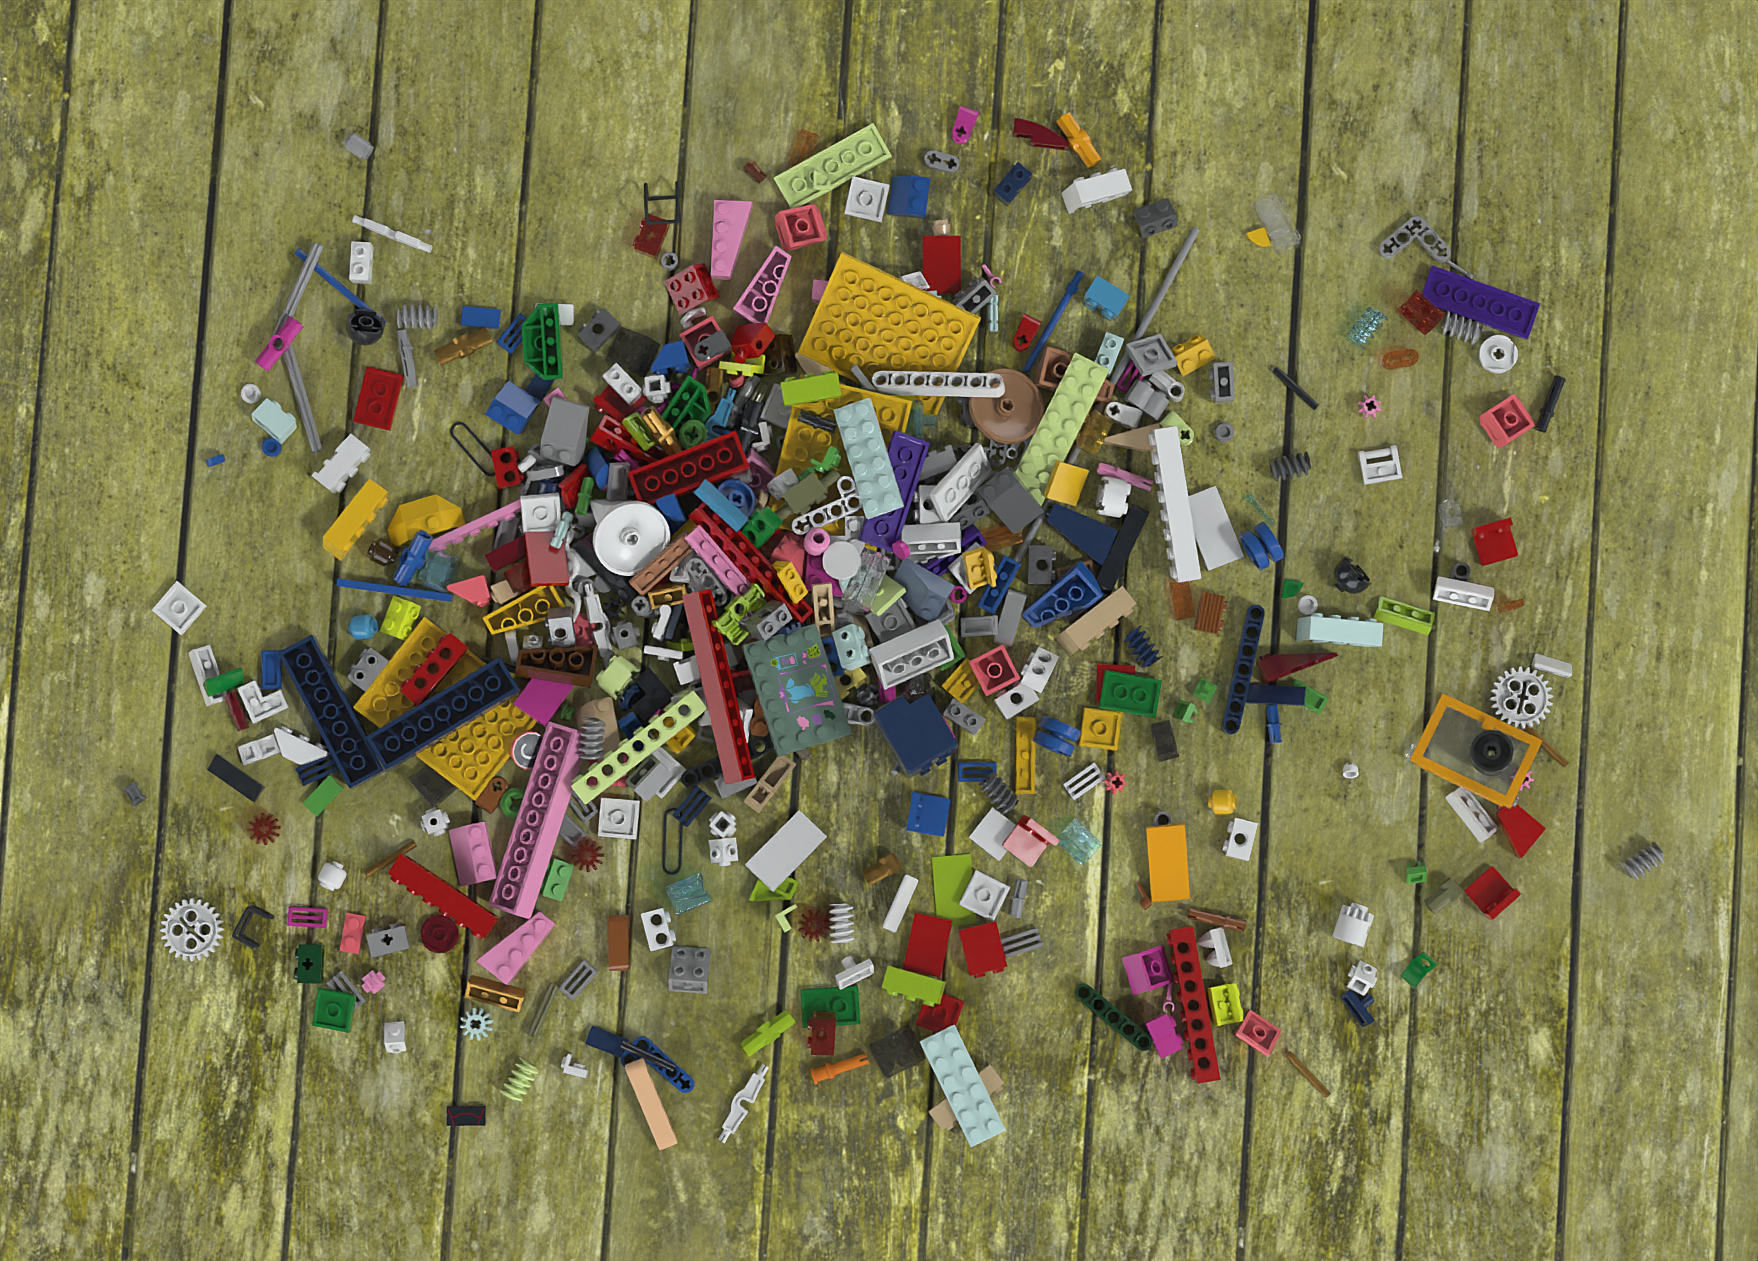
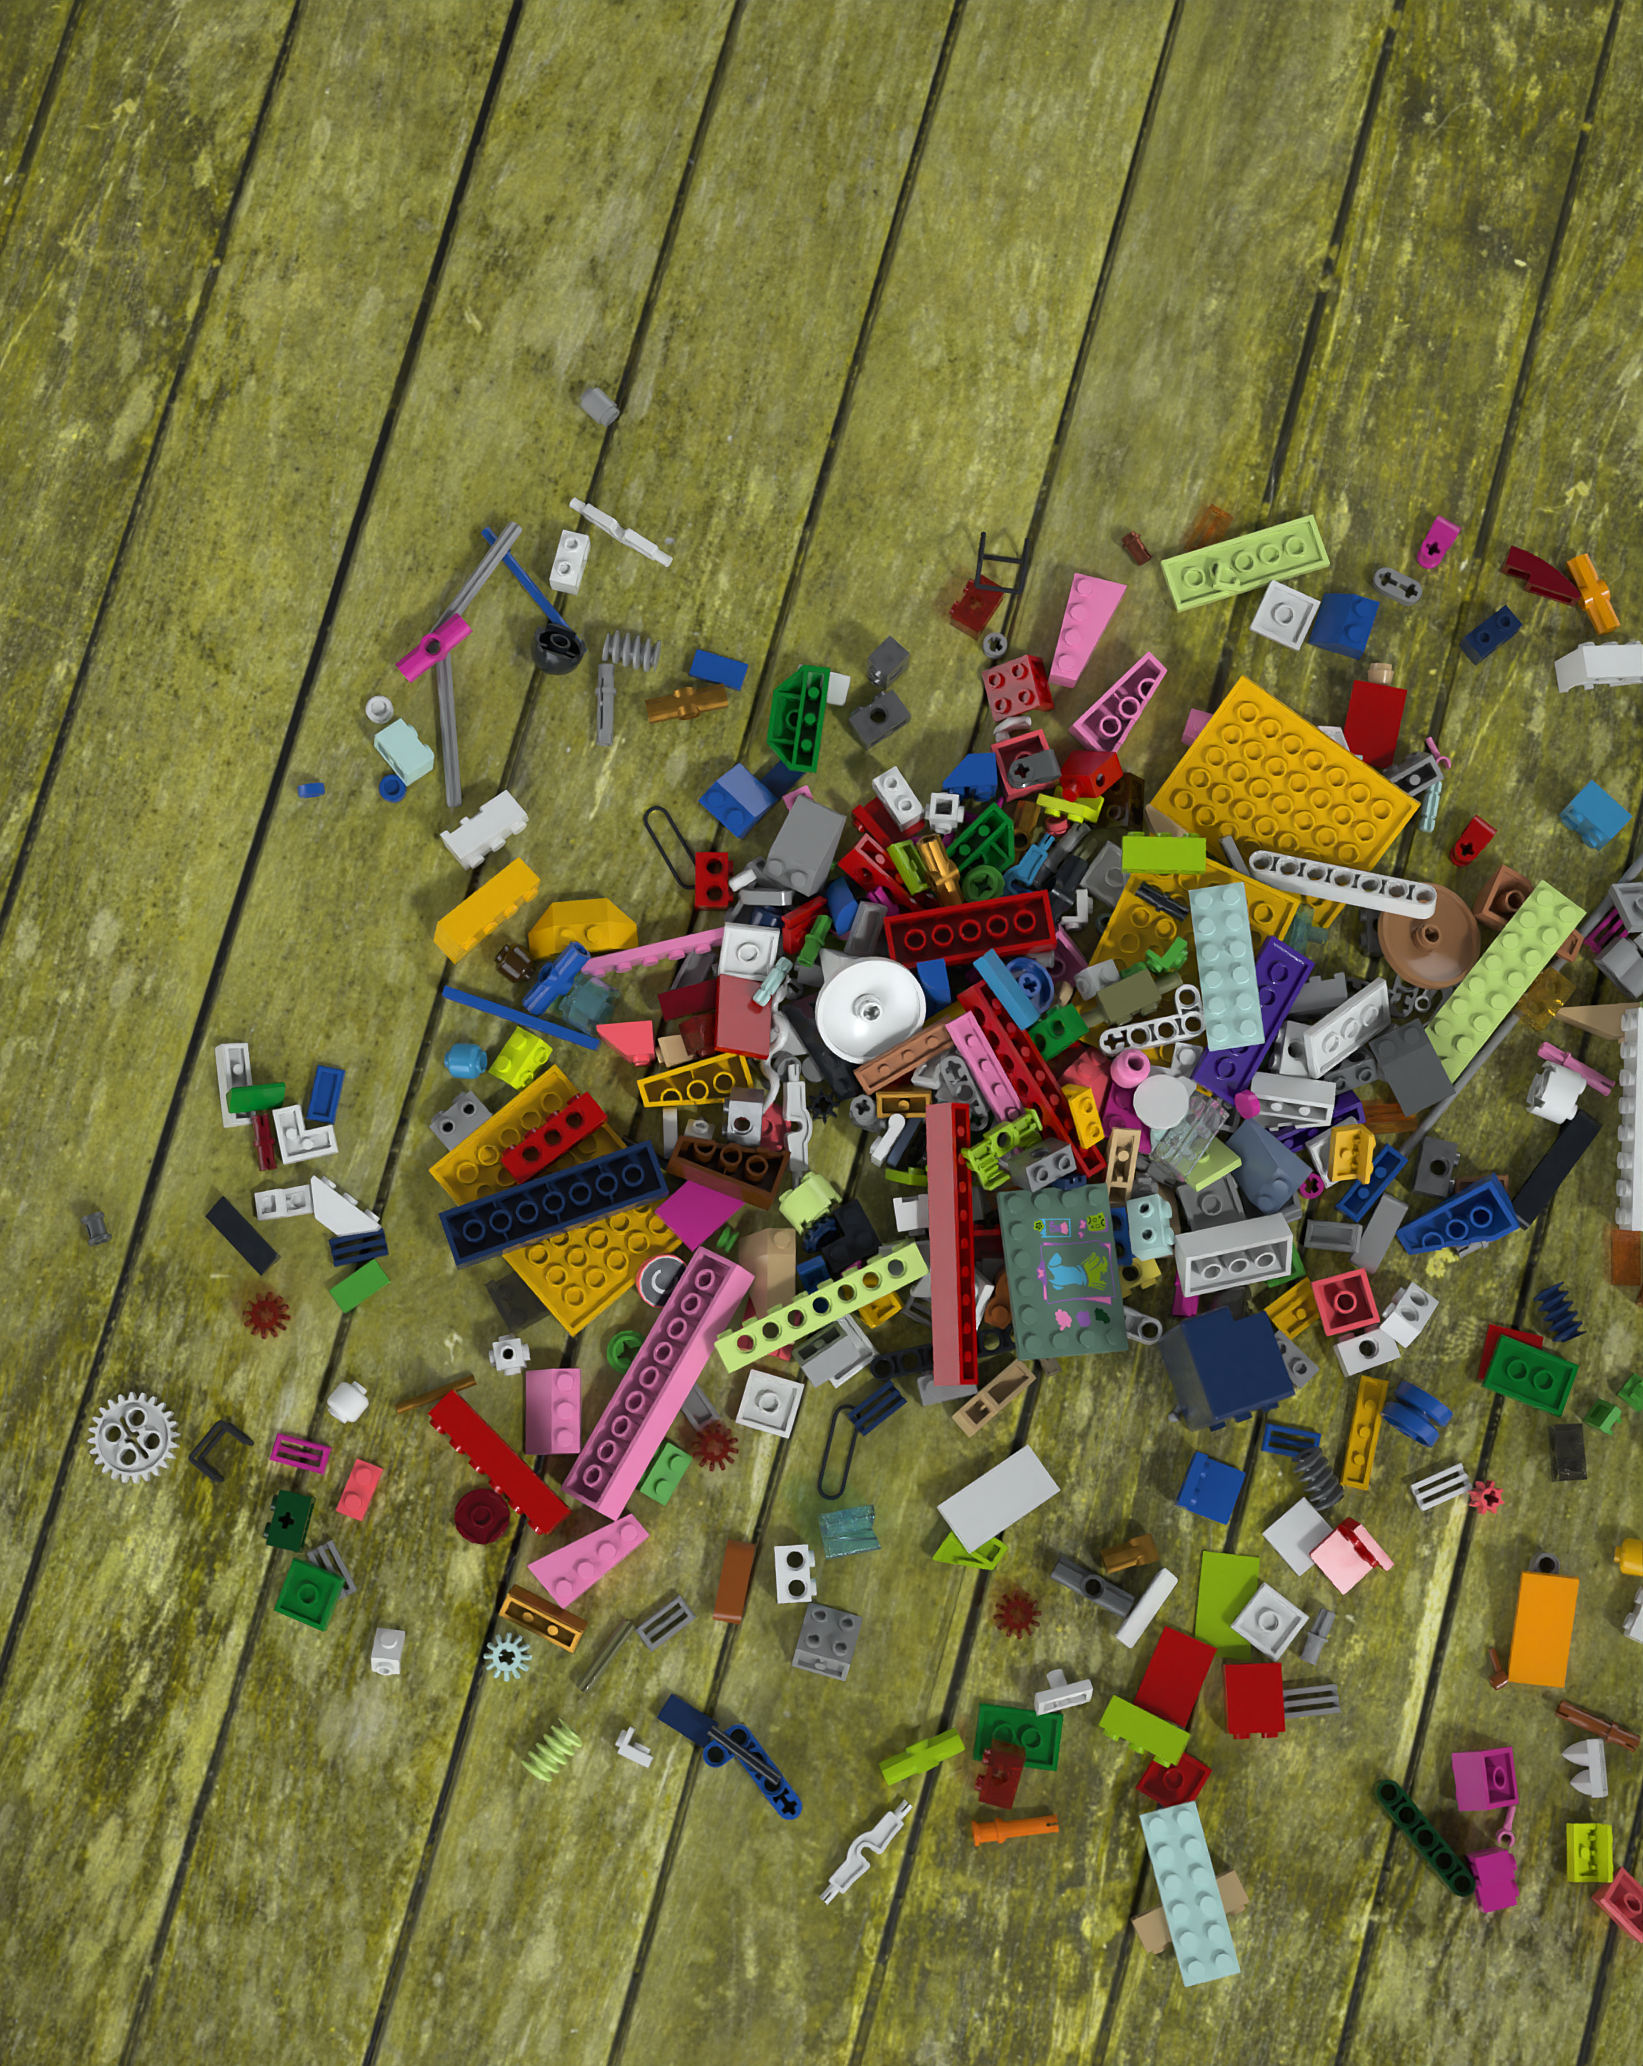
camera: 10 degrees right, 5 degrees down
white plate [152,581,207,635] -> none
dark blue brick [278,635,386,789] -> none
red tile [353,366,404,431] -> none
bright pink gear [362,970,386,994] -> none
light grey brick [366,923,412,958] -> none
black tile [447,1106,486,1126] -> none
dark orange piece [475,777,508,814] -> none
blue tile [496,313,527,355] -> none
light grey tile [569,790,600,823] -> none
light grey piece [578,717,606,759] -> none
clear smoke bracket [606,327,660,379] -> none
light grey brick [611,620,640,651] -> none
light nougat beam [625,1058,678,1150] -> none
white plate [644,646,685,661] -> none
white brick [709,811,737,839] -> none
white brick [709,838,738,866] -> none
coral slope [775,204,827,252] -> none
yellowish green panel [775,904,798,932] -> none
white piece [829,904,855,943] -> none
dark grey gear [856,684,879,708] -> none
clear smoke bracket [869,1024,926,1078] -> none
blue bar [1022,270,1084,373] -> none
yellow tile [1043,460,1089,506] -> none
dark blue slope [1045,503,1118,567] -> none
tan wedge [1056,586,1136,656] -> none
clear light blue bracket [1056,818,1103,865] -> none
yellow tile [1079,707,1122,751] -> none
light aqua brick [1095,332,1124,377] -> none
white piece [1104,402,1143,430] -> none
red brick [1166,926,1221,1084] -> none
none -> flat silver brick [867,635,910,690]
none -> dark grey piece [1049,1556,1136,1619]

